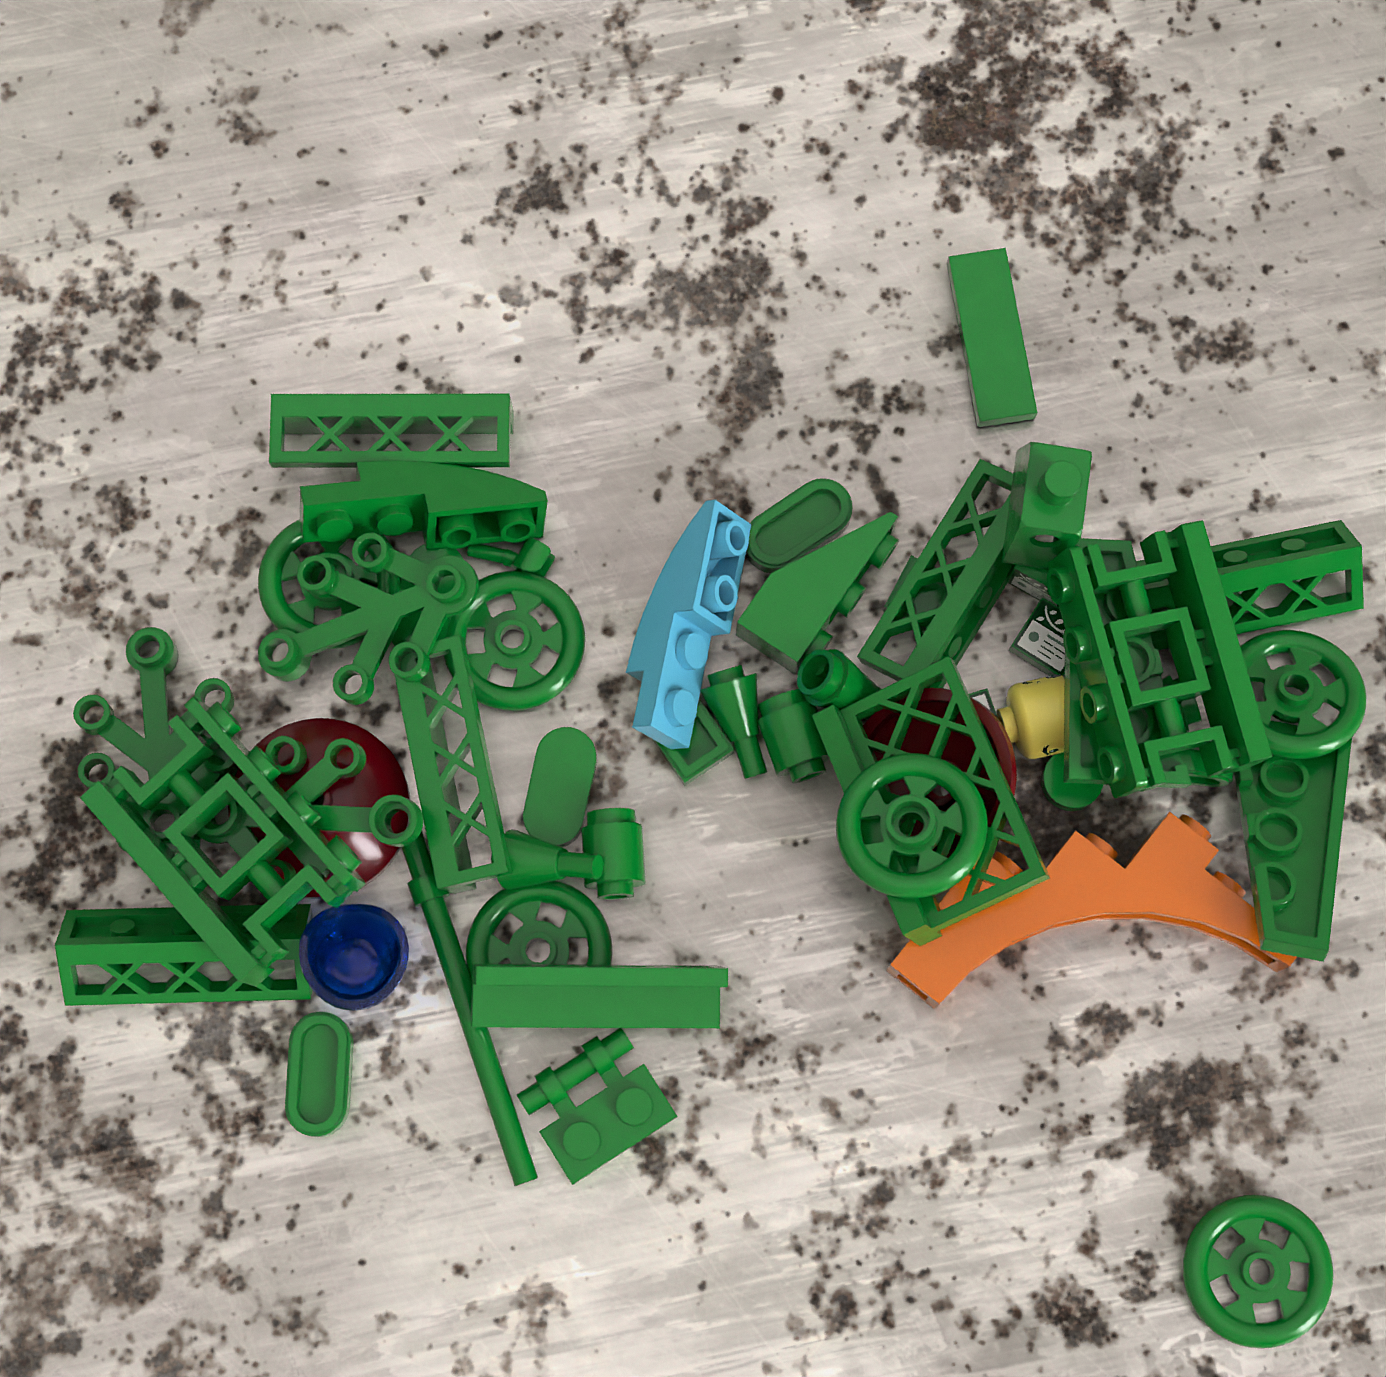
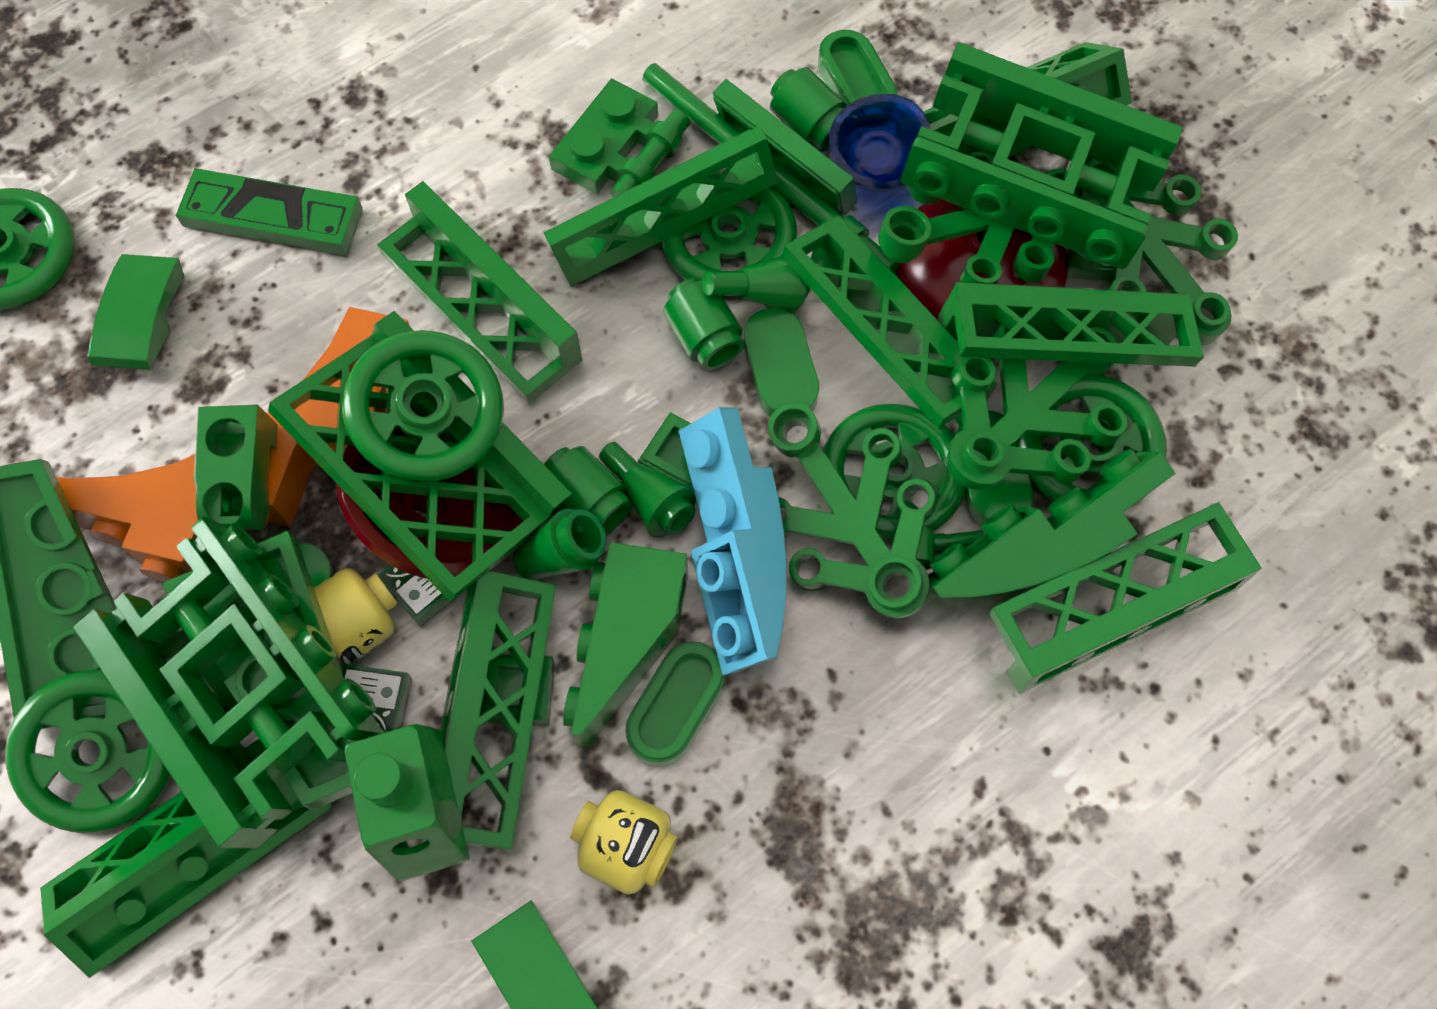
camera: 155 degrees right, 10 degrees down
none -> green slope [87,254,185,370]
none -> green tile [175,168,363,256]
none -> green leg [194,404,278,531]
none -> green fence [377,181,583,404]
none -> light yellow head [570,790,678,894]
none -> green tile [713,79,858,216]
none -> green plant [767,403,937,618]
none -> green brick [770,67,853,152]
none -> green fence [938,282,1204,367]

